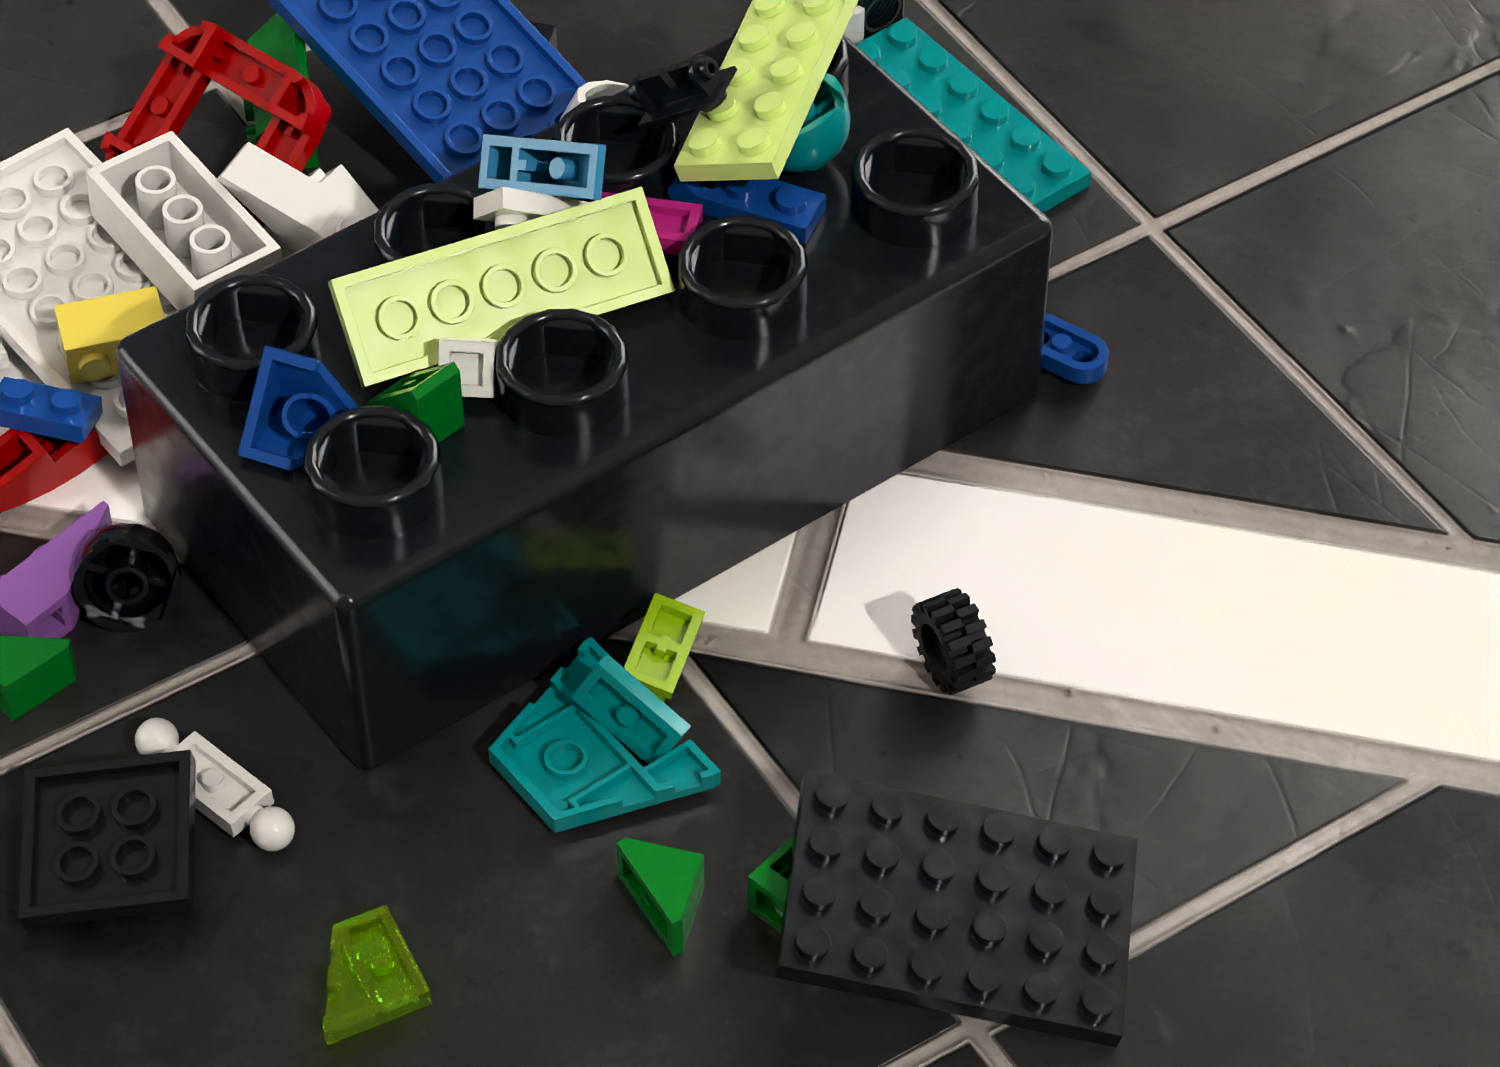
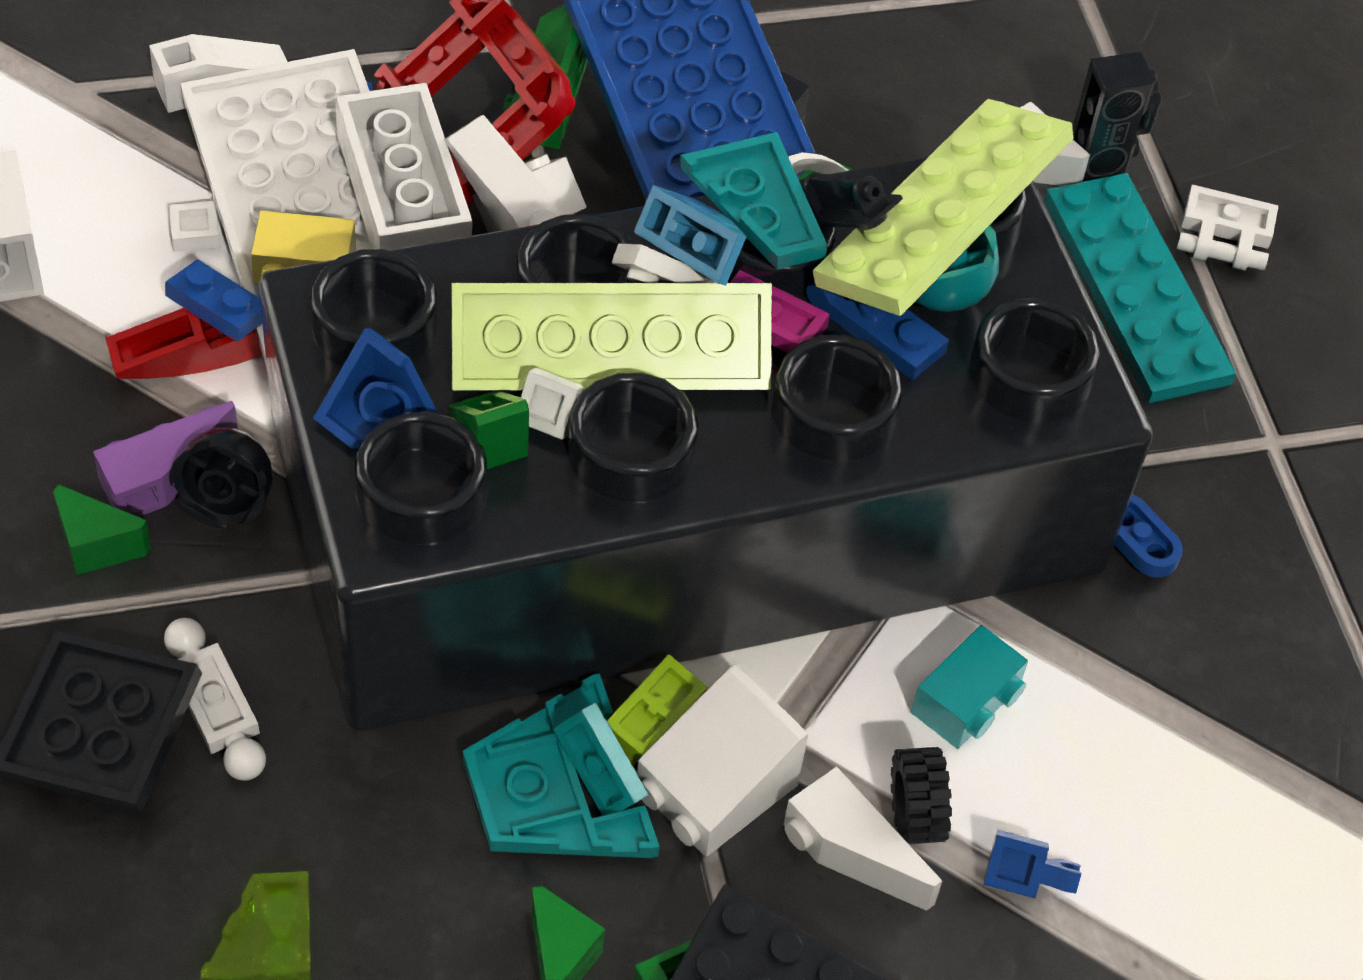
camera: 15 degrees right, 5 degrees up
none -> white slope [637,664,808,857]
none -> teal wing [680,132,827,270]
none -> white slope [783,767,942,911]
none -> teal brick [911,625,1029,750]
none -> blue plate [984,829,1082,899]
none -> white plate [1176,184,1278,271]

